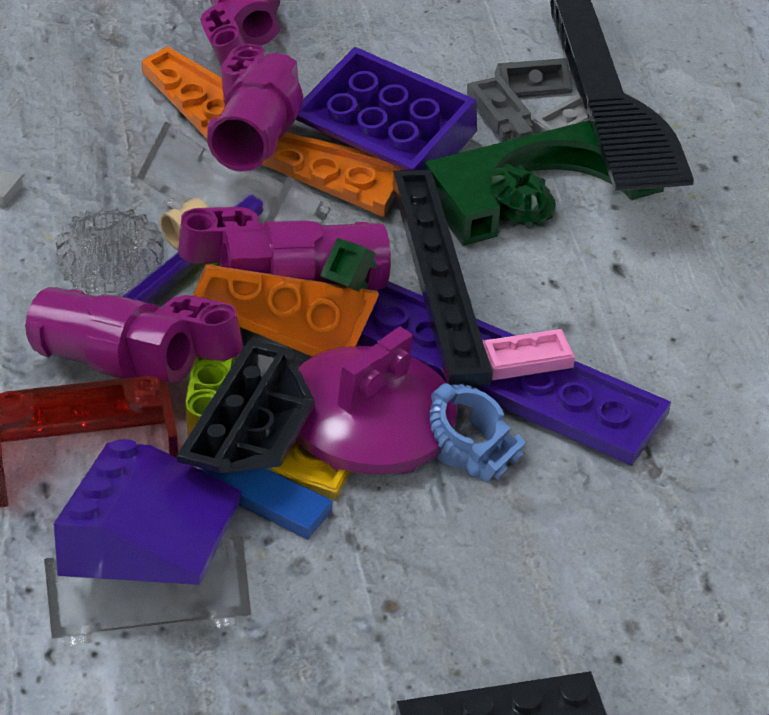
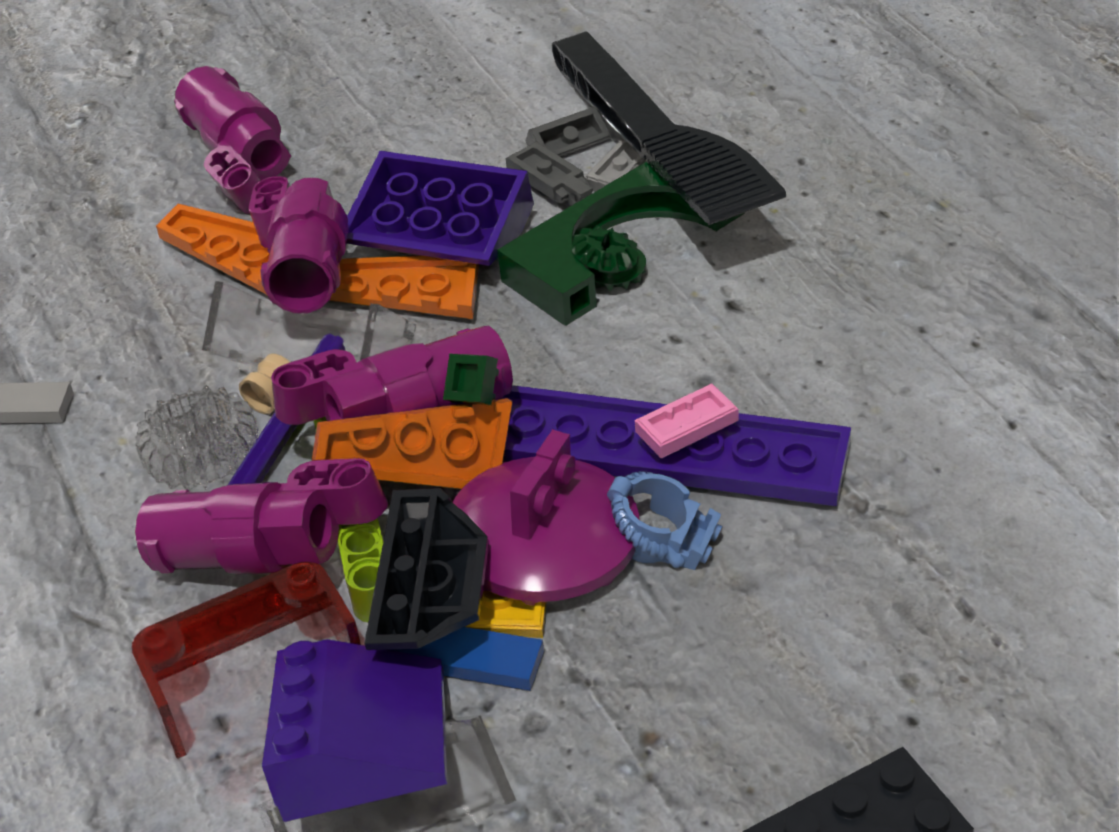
camera: 10 degrees left, 0 degrees up
black plate [392,170,492,387] -> none

